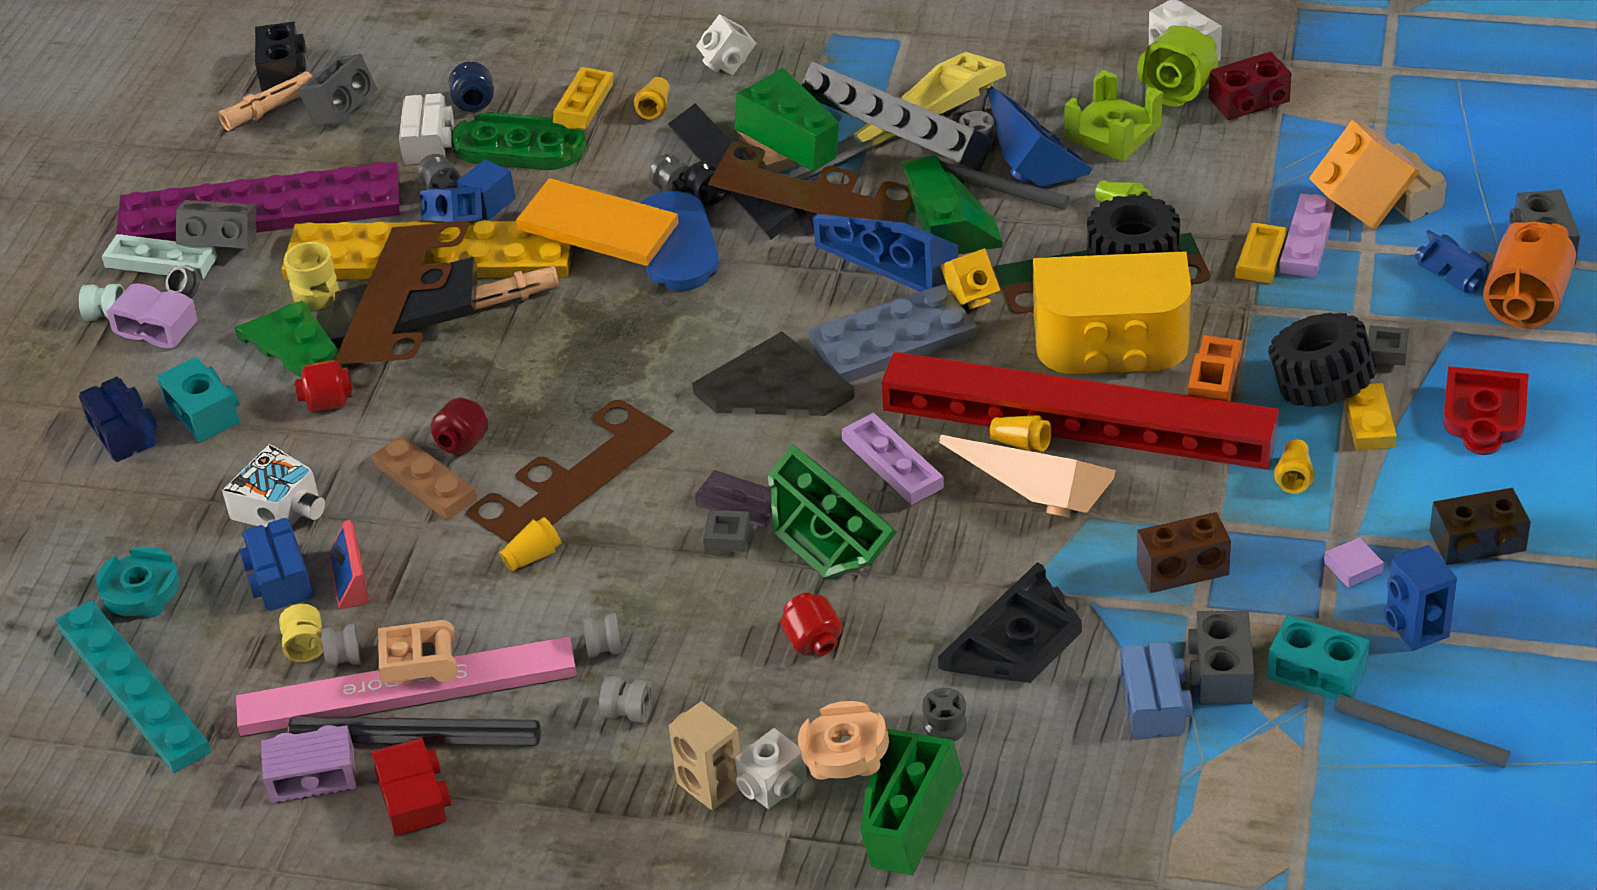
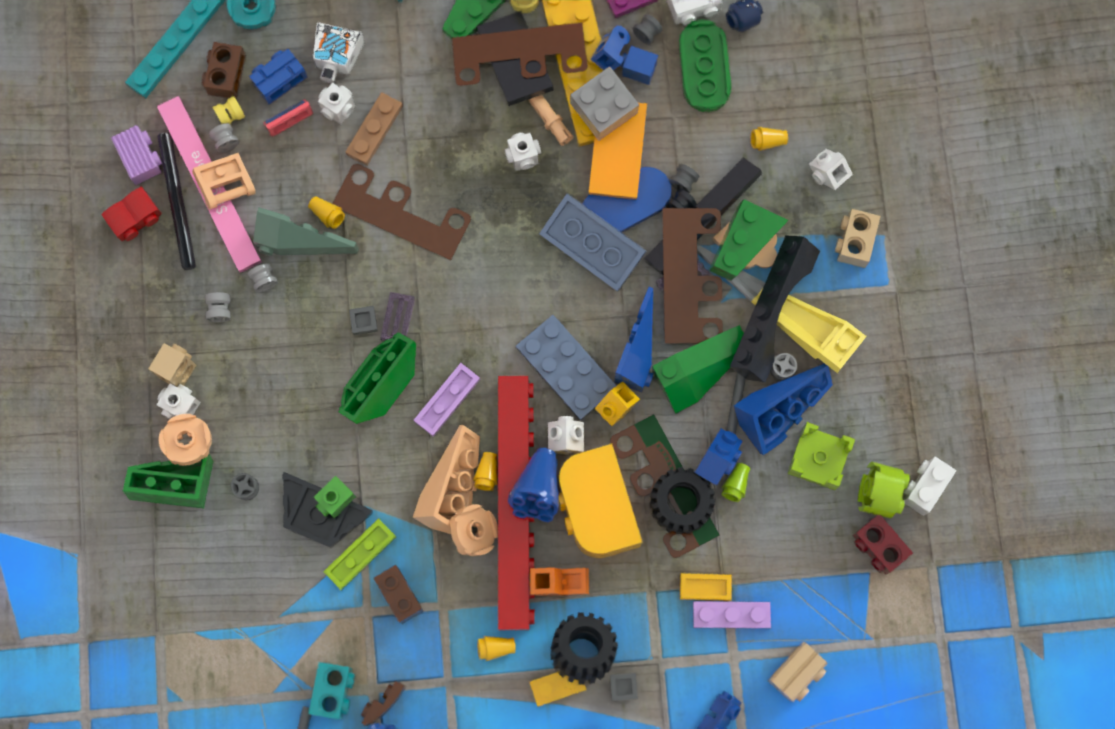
camera: 70 degrees right, 35 degrees up
red head [295,360,353,413] -> none
dark red head [430,398,488,455] -> none
yellow plate [553,67,614,130] -> none
clear smoke plate [692,331,854,416] -> none
red head [780,592,843,657] -> none
medium blue brick [1120,642,1193,739] -> none
dark grey brick [1188,611,1254,704] -> none
light orange slope [1309,119,1420,230] -> none
lavender tile [1324,537,1384,588] -> none
none -> reddish brown brick [202,42,246,99]
none -> sand green wedge [253,207,359,256]
none -> bright green brick [314,476,356,518]
none -> white brick [318,83,355,124]
none -> lime tile [323,518,396,590]
none -> reddish brown slope [361,681,407,726]
none -> light nougat plate [449,504,498,556]
none -> white brick [504,133,541,171]
none -> blue cone [508,448,559,522]
none -> sand blue plate [539,194,647,291]
none -> white brick [548,416,584,455]
none -> light grey brick [570,67,639,141]
none -> blue brick [695,428,743,485]
none -> tan brick [835,209,880,268]

